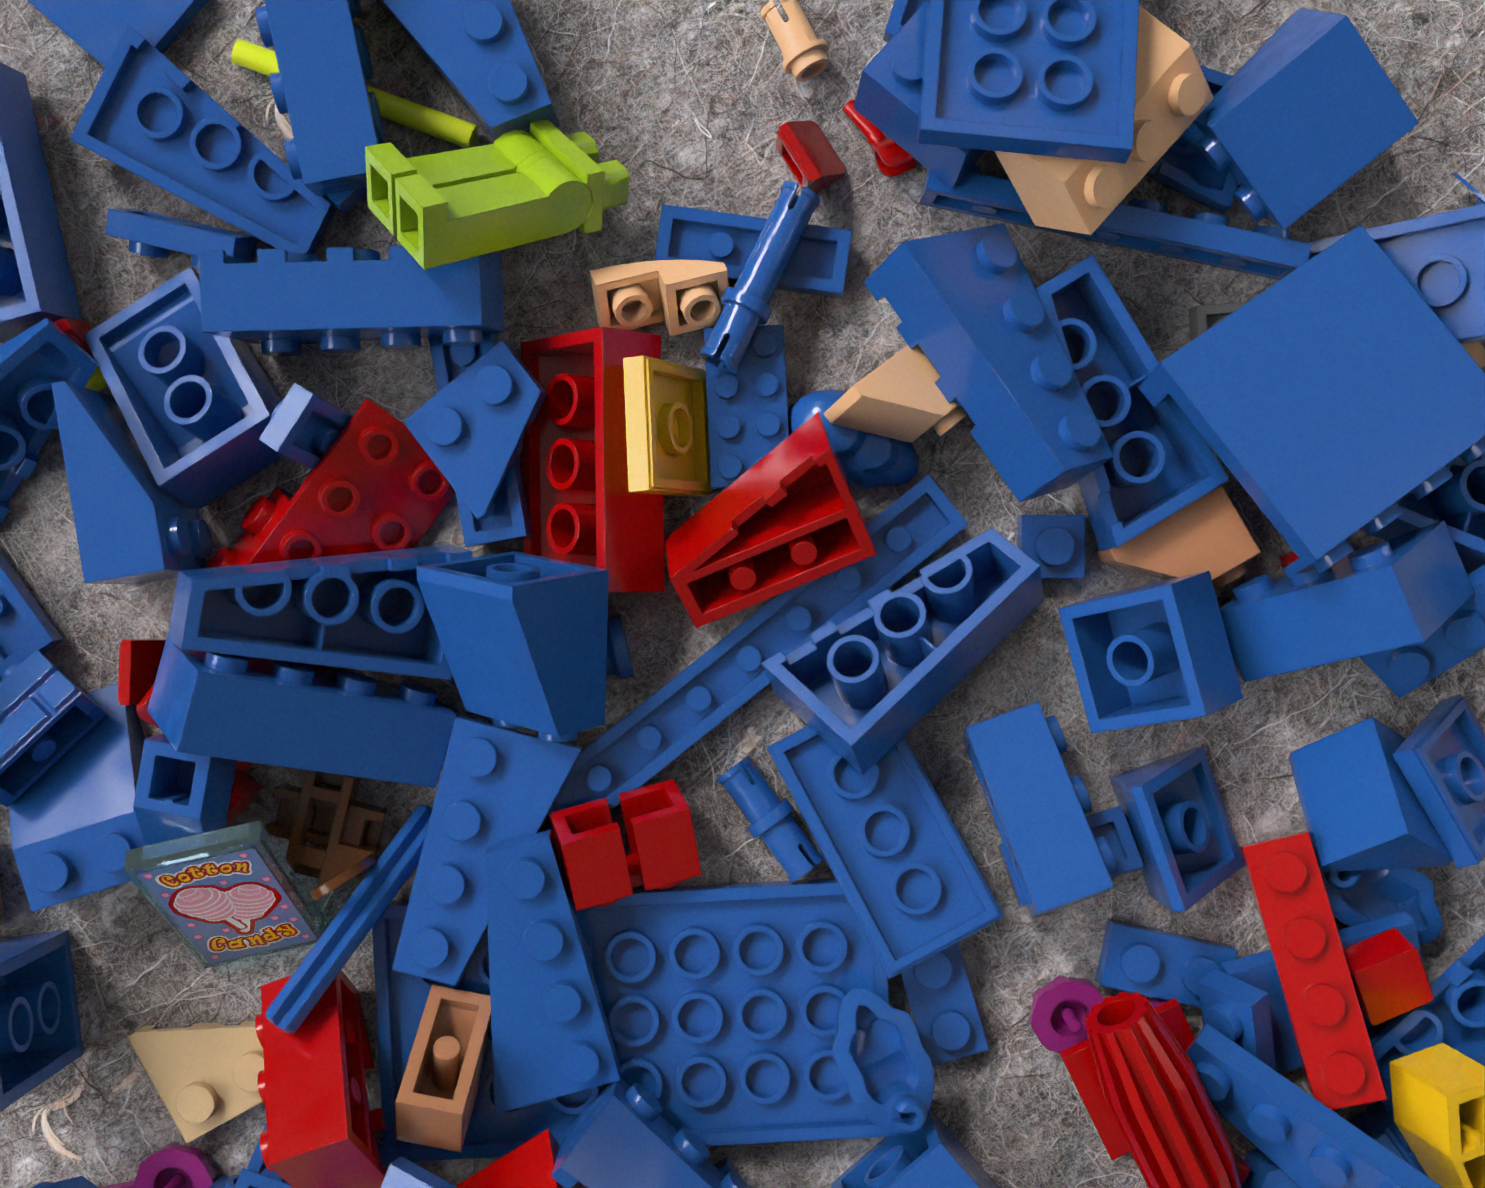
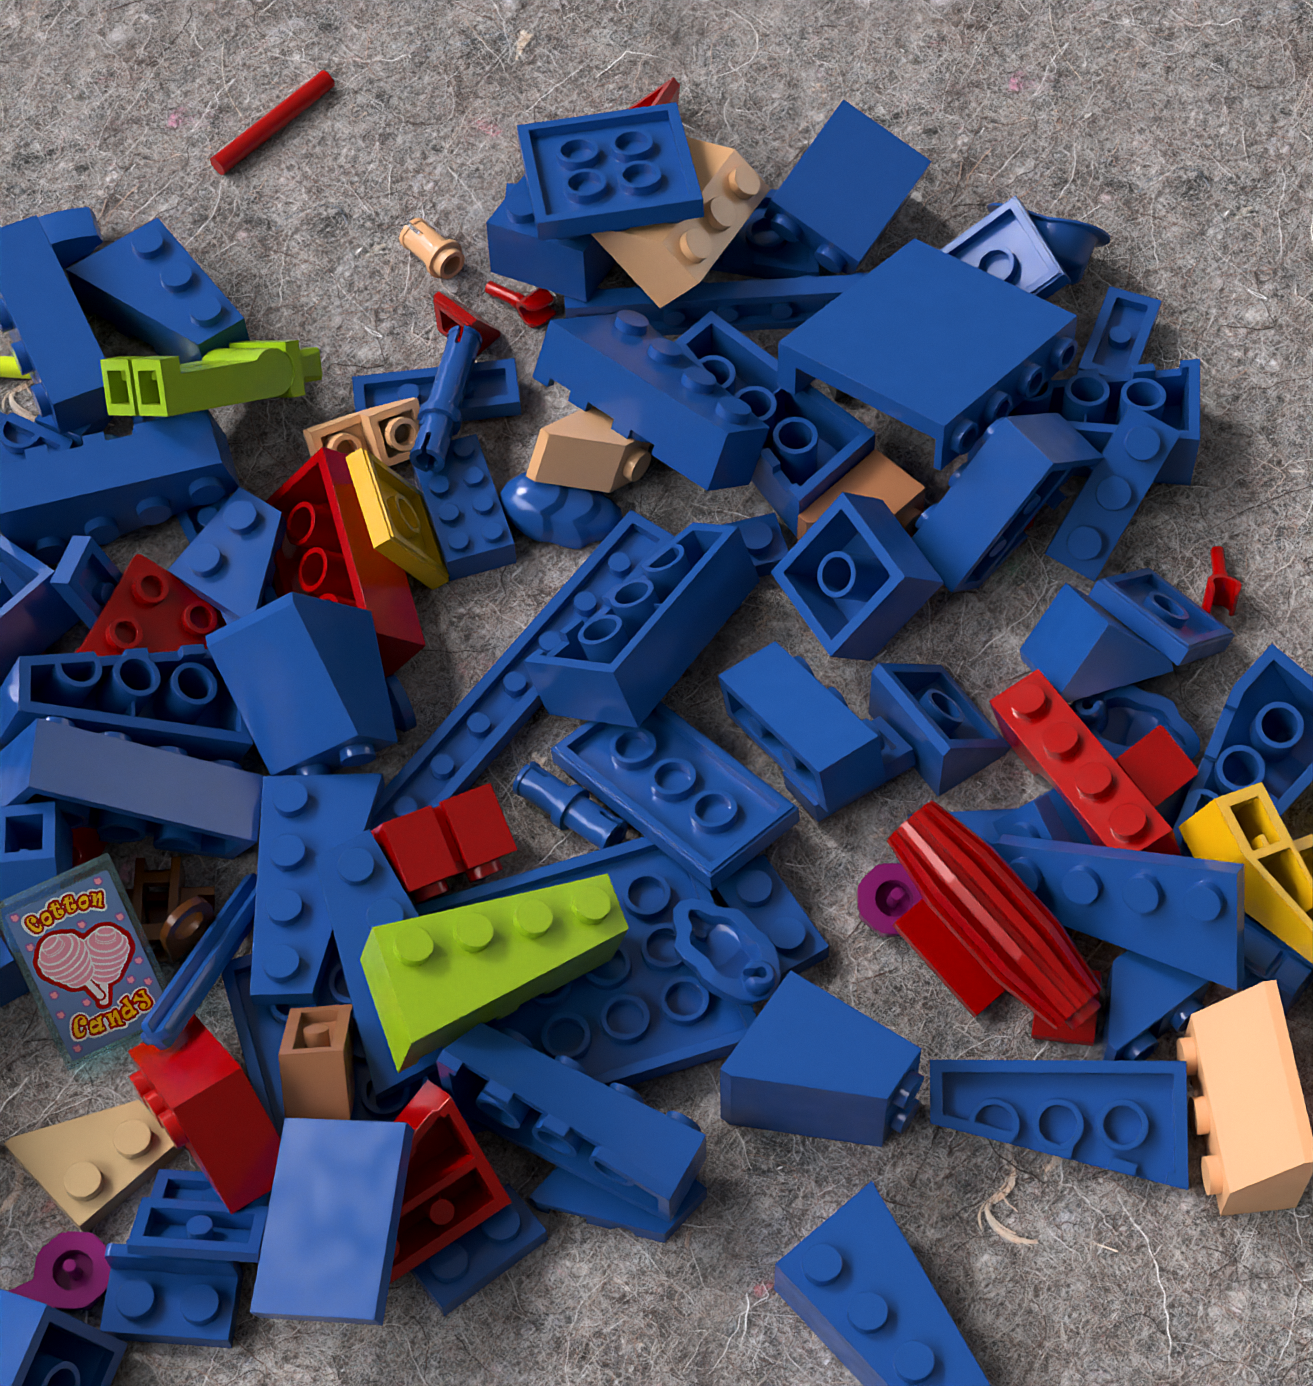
camera: 15 degrees left, 30 degrees down
red wedge [664,412,877,628] -> none
none -> lime wedge [360,874,629,1073]

